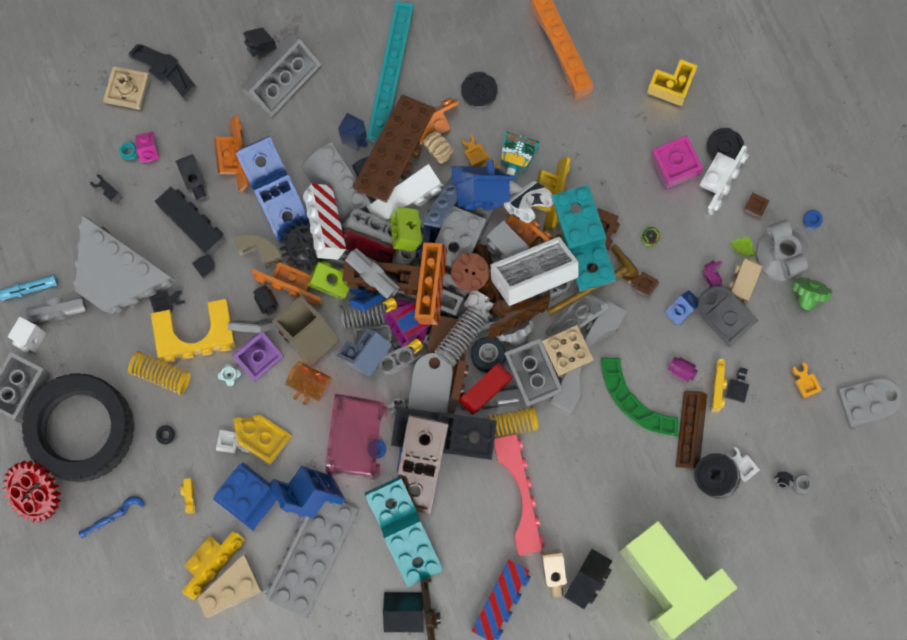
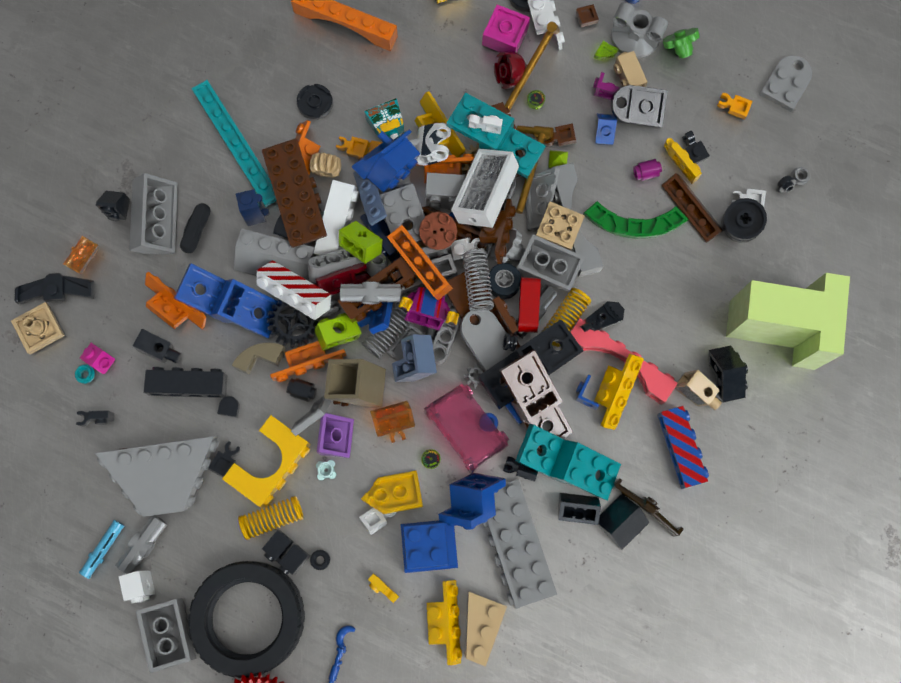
camera: 50 degrees left, 0 degrees up
none -> clear orange hips [63,236,100,275]
none -> black piece [180,203,211,253]
none -> black piece [262,530,310,575]
none -> tile [421,449,441,469]
none -> white plate [469,115,503,134]
none -> dark red cylinder [494,51,527,89]
none -> black bush [503,333,517,352]
none -> black plate [503,456,538,482]
none -> pearl gold bar [504,22,560,111]
none -> lime slope [548,150,568,169]
none -> black brick [558,493,601,525]
none -> blue bracket [575,375,599,410]
none -> black piece [580,301,625,332]
none -> yellow bracket [594,354,644,430]

